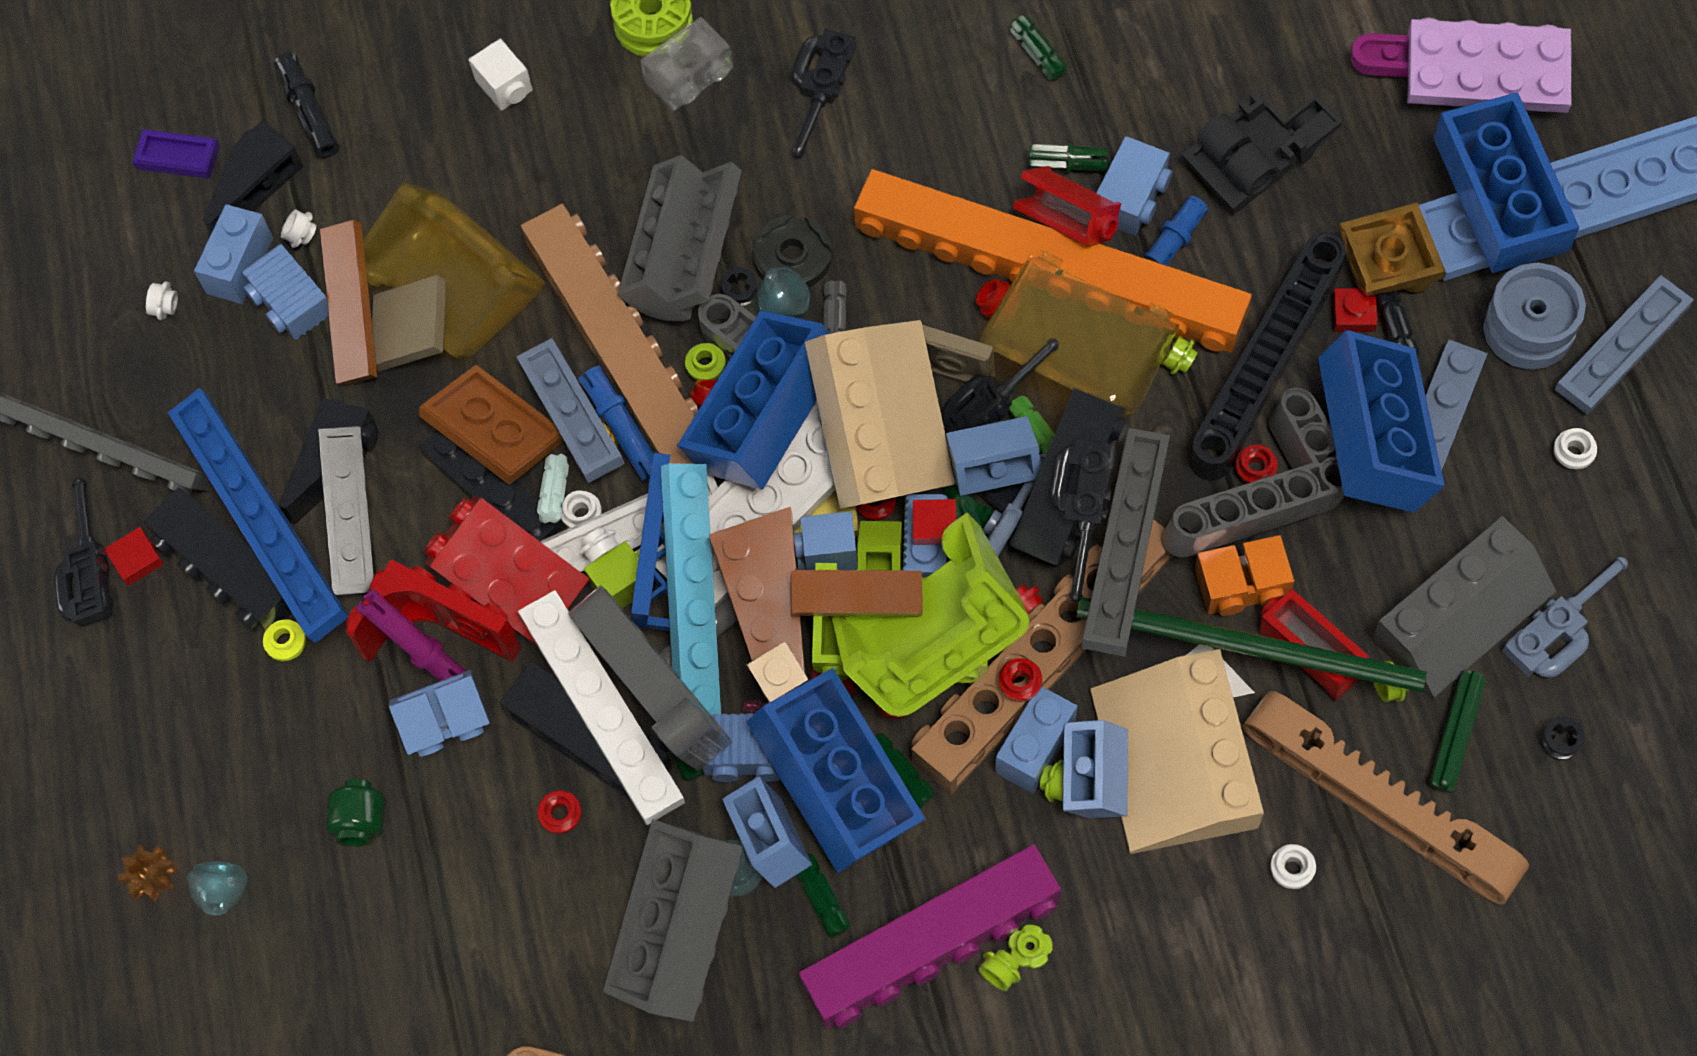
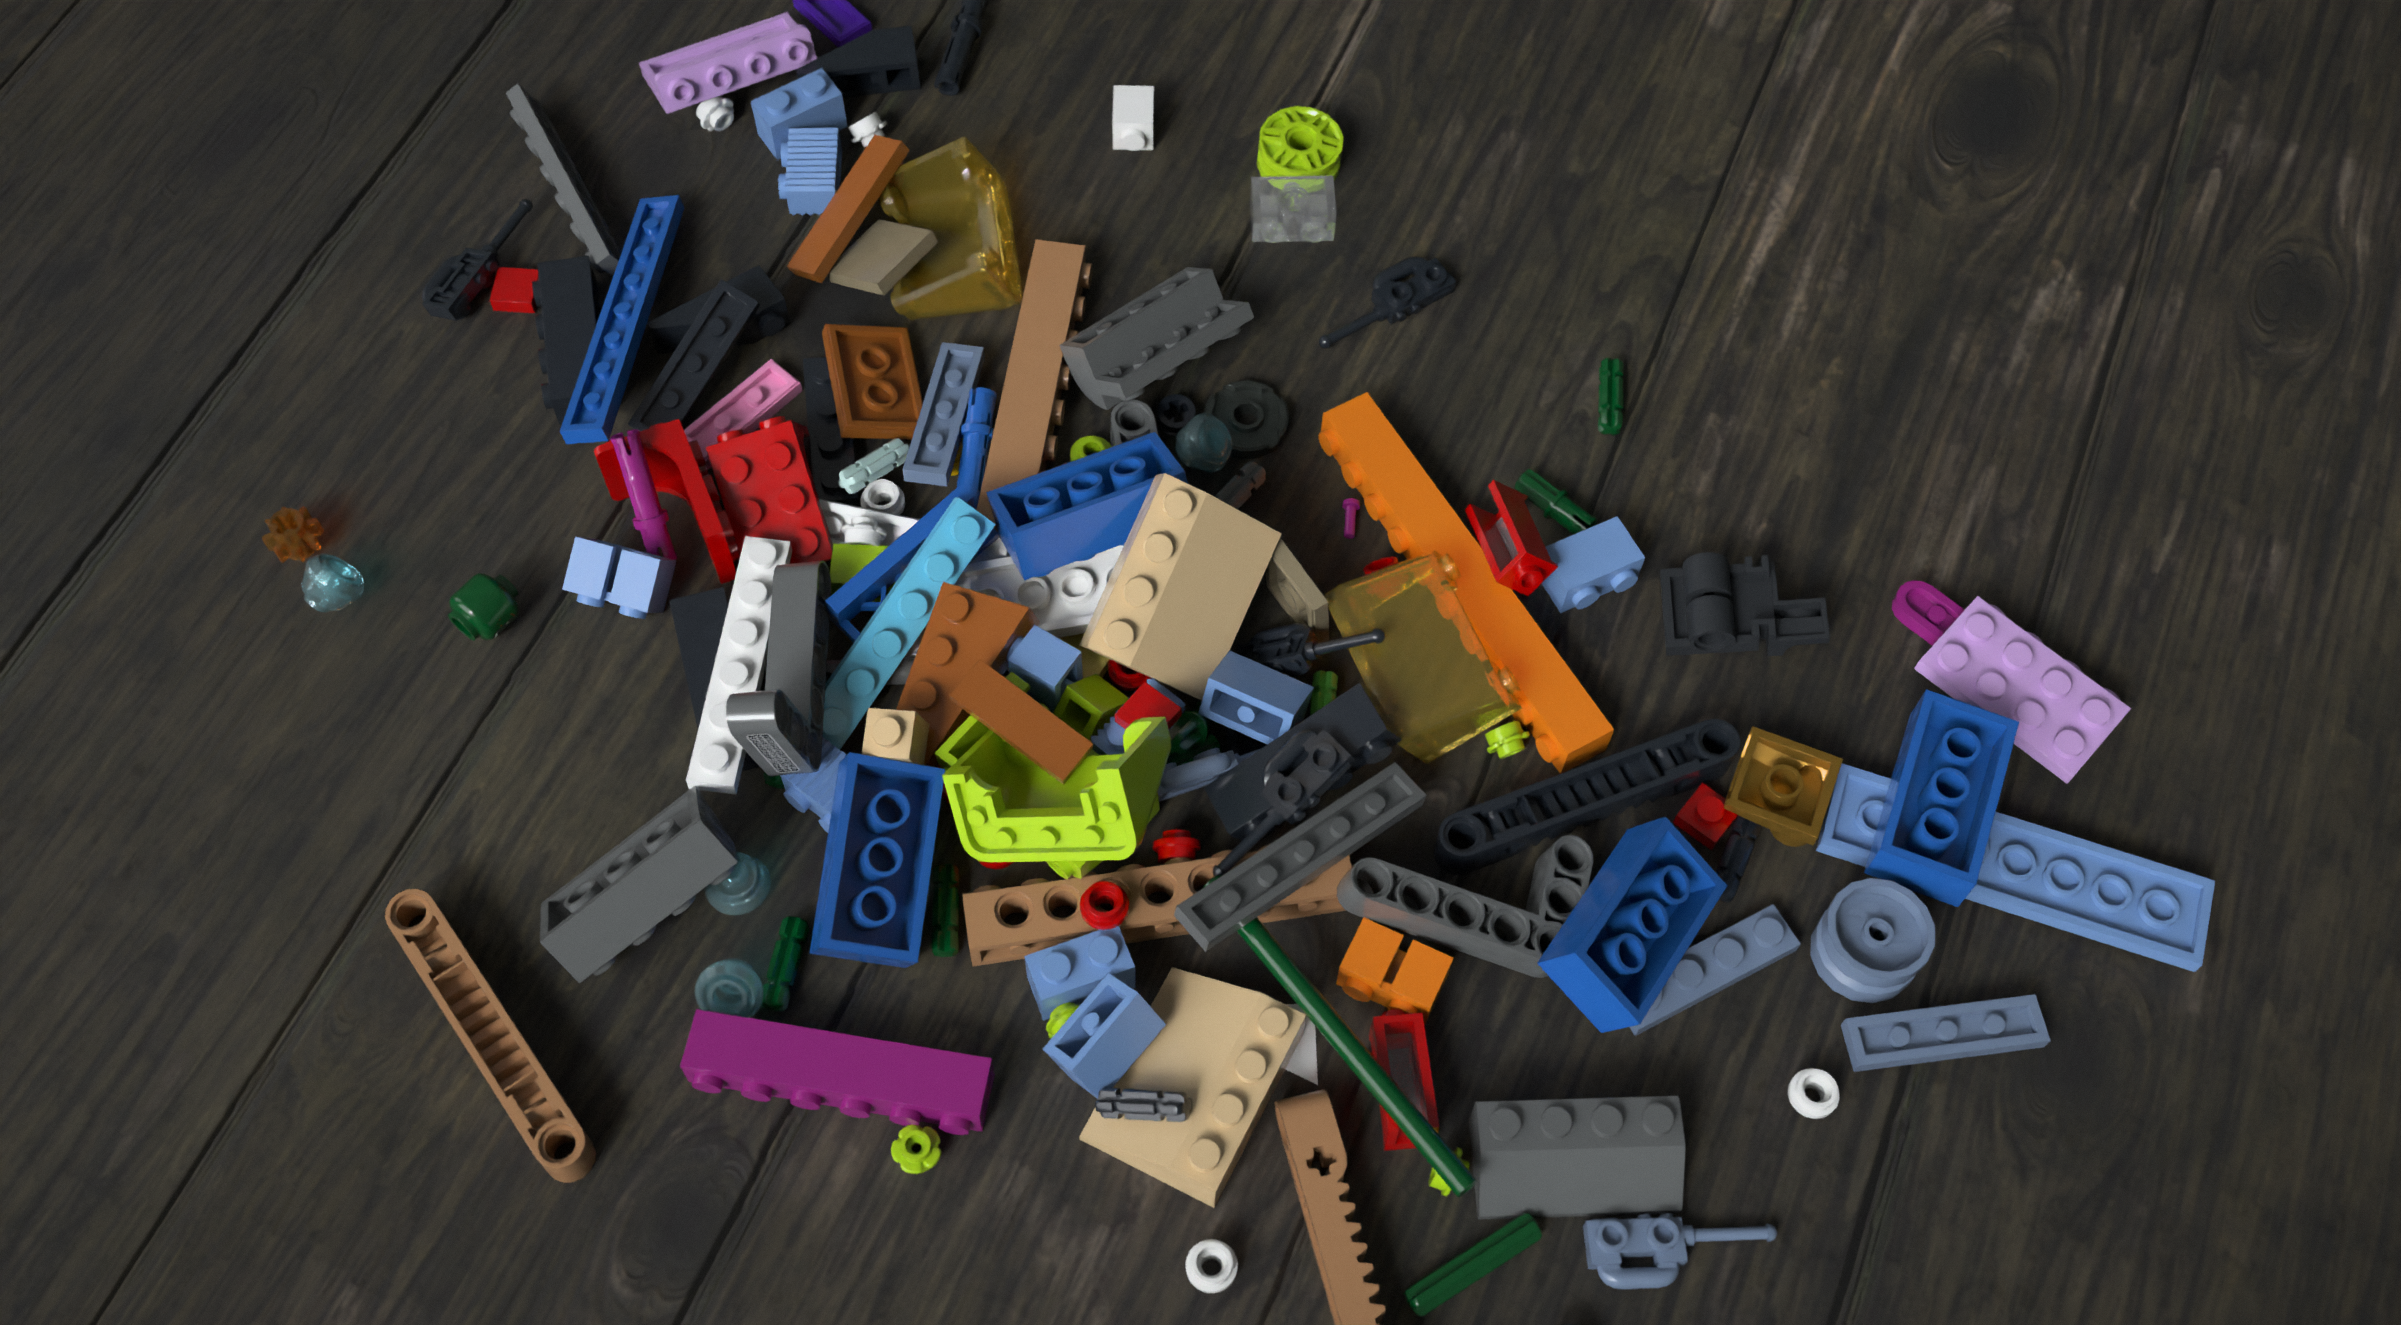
camera: 30 degrees right, 5 degrees down
neon yellow plate [263,619,306,661] -> none
red plate [538,790,582,834] -> none
medium blue brick [723,776,812,888] -> none
lime plate [978,949,1021,991] -> none
blue pin [1143,195,1209,266] -> none
red plate [1235,444,1278,483] -> none
none -> lavender bracket [639,12,817,114]
none -> bright pink tile [684,359,803,470]
none -> clear light blue cone [695,958,764,1018]
none -> axle [1095,1088,1192,1122]
none -> magenta piece [1343,498,1360,539]

